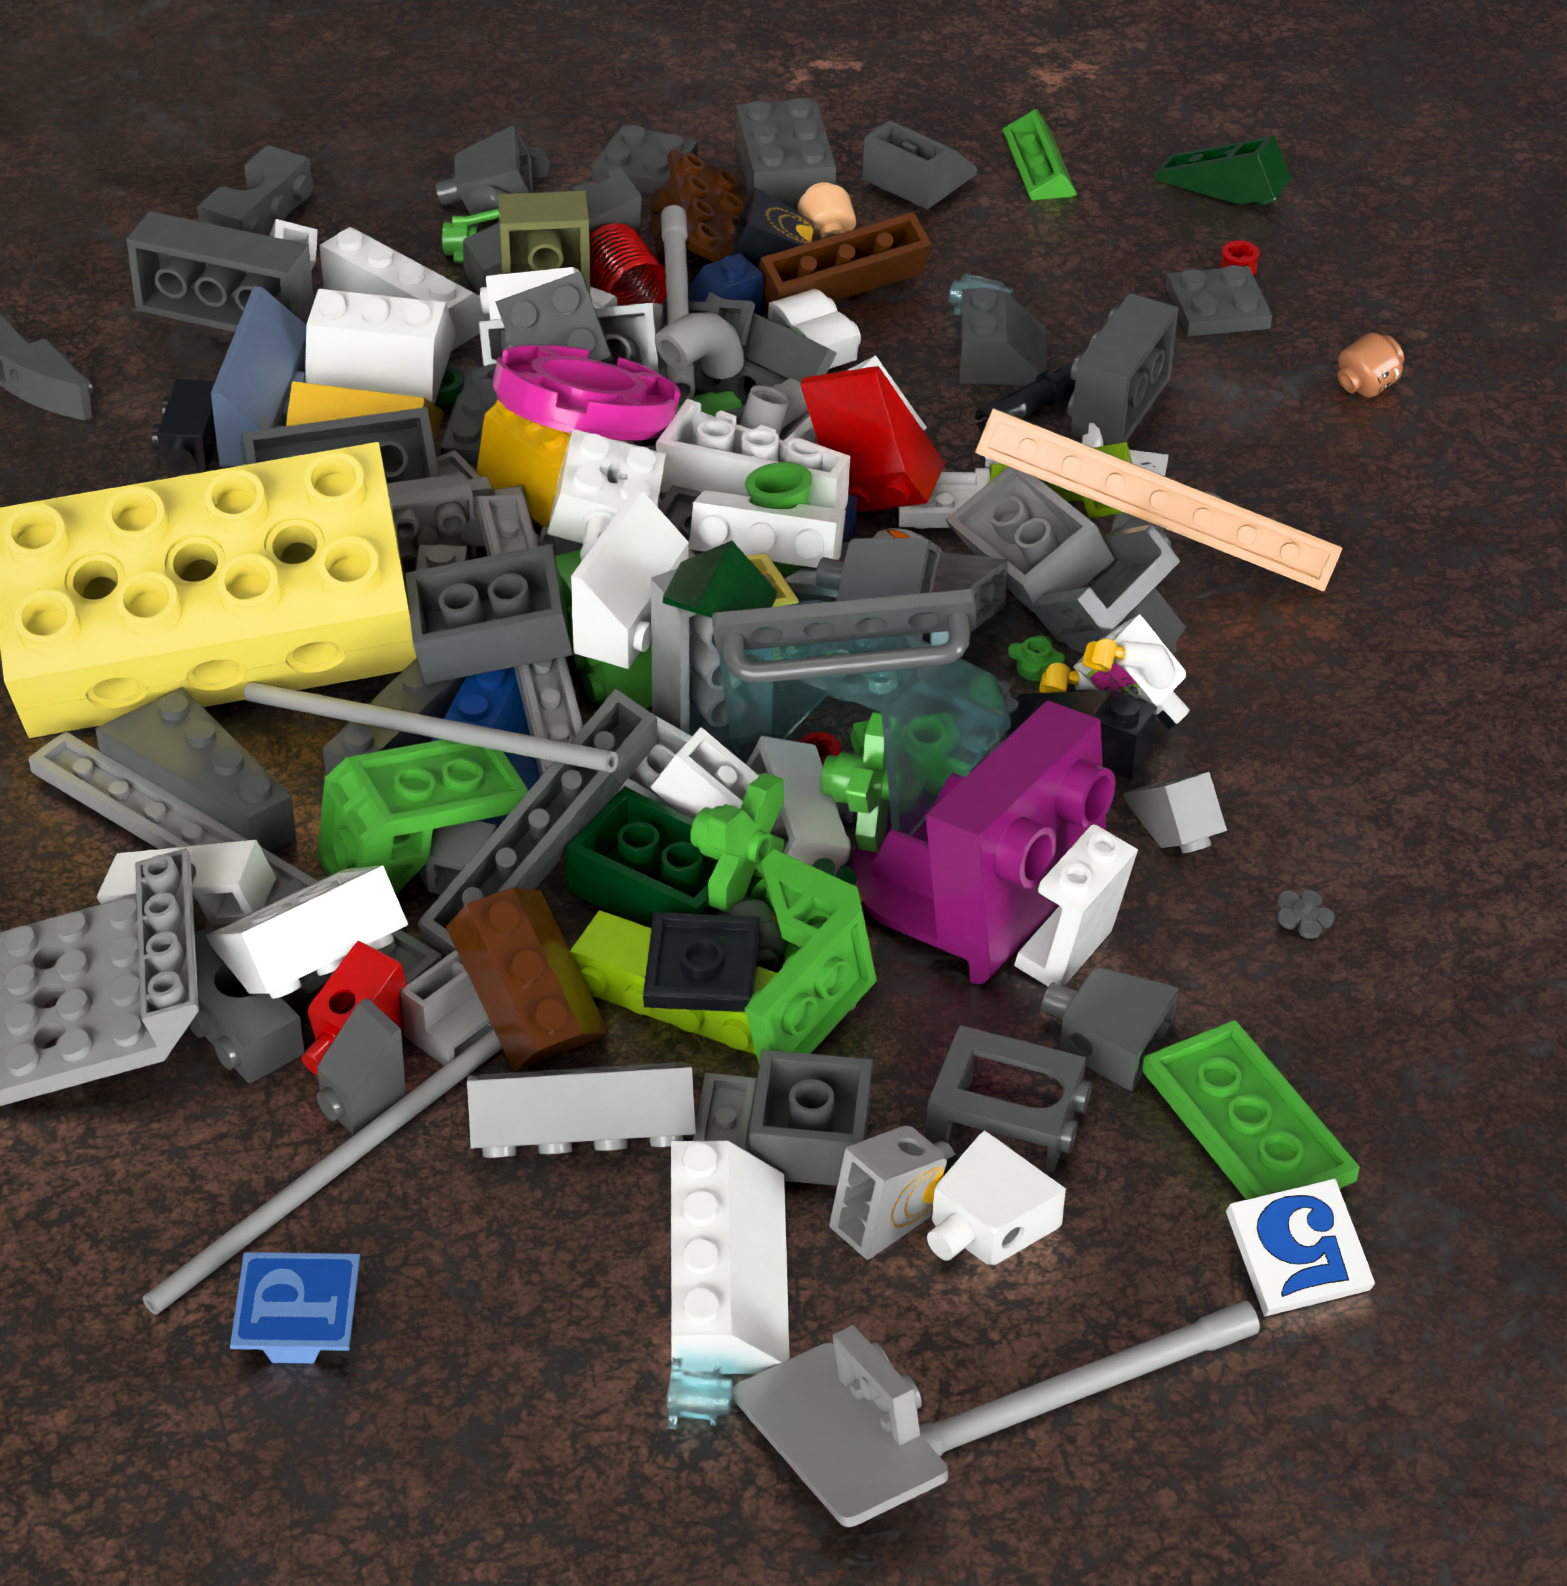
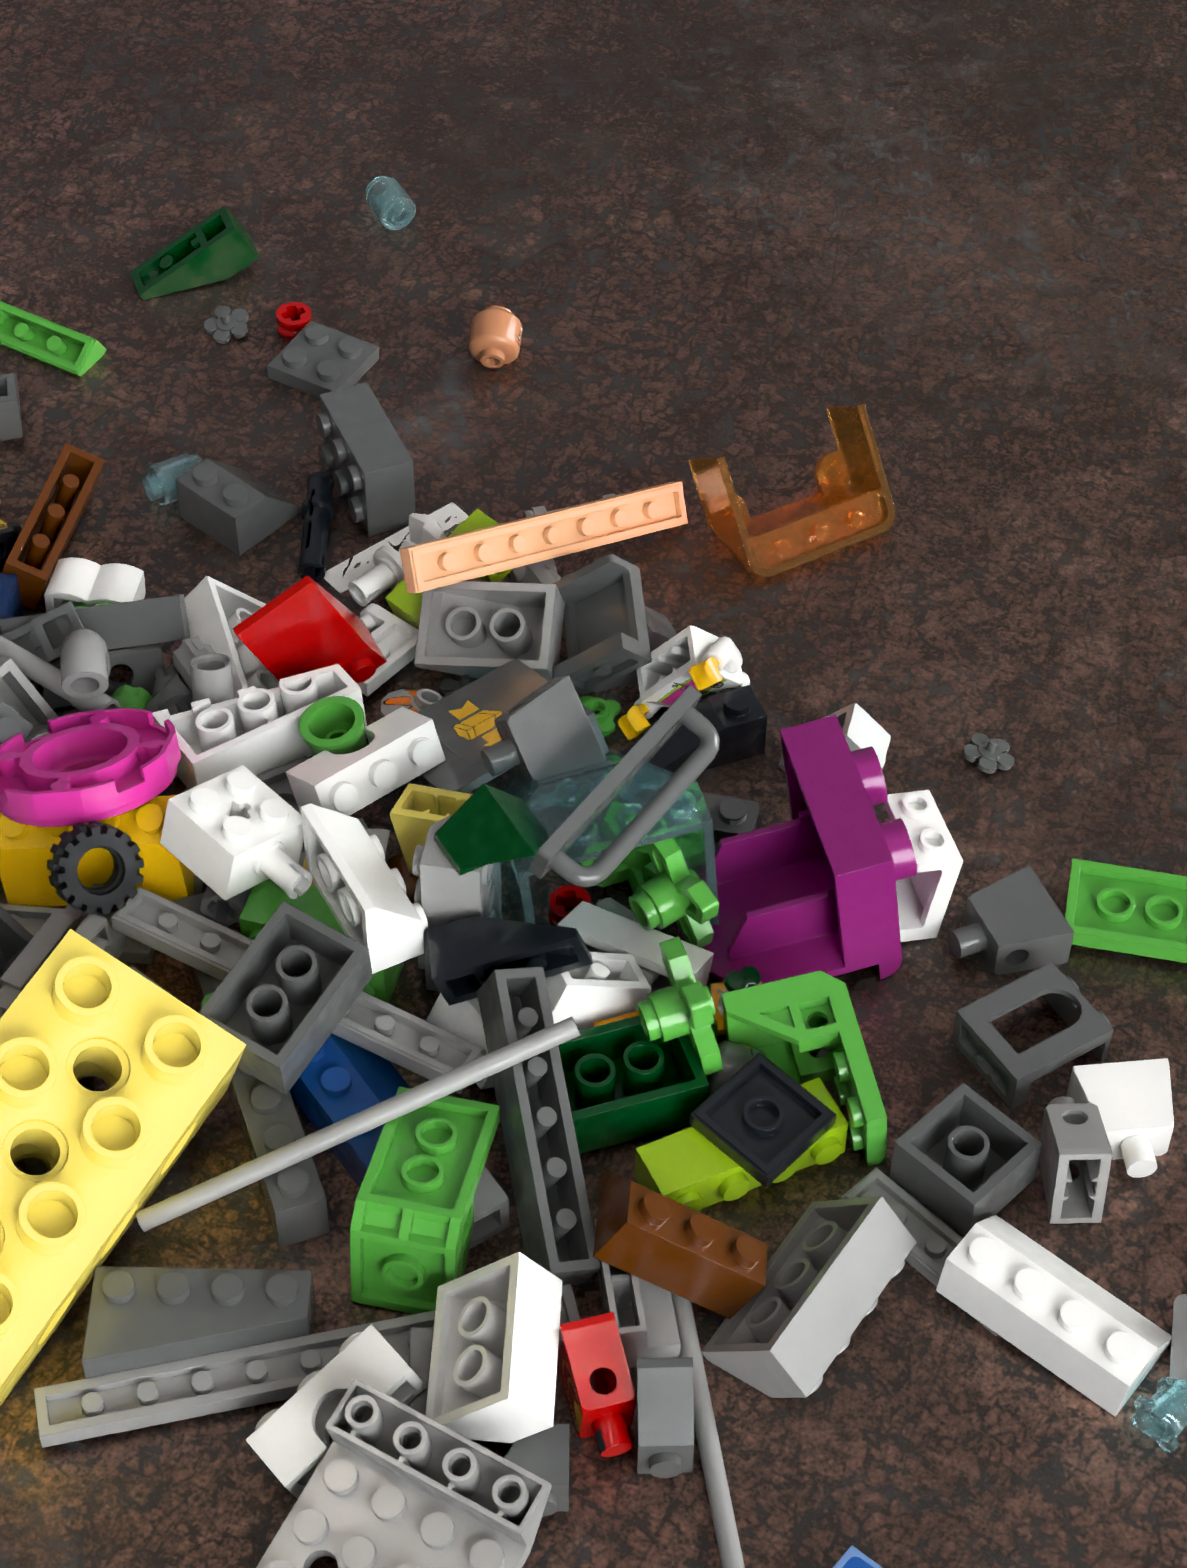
camera: 50 degrees left, 5 degrees up
none -> black tyre [47,821,144,915]
none -> dark grey plant [204,306,249,344]
none -> clear light blue brick [366,176,416,230]
none -> black slope [426,916,593,1006]
none -> clear orange windscreen [688,404,896,577]

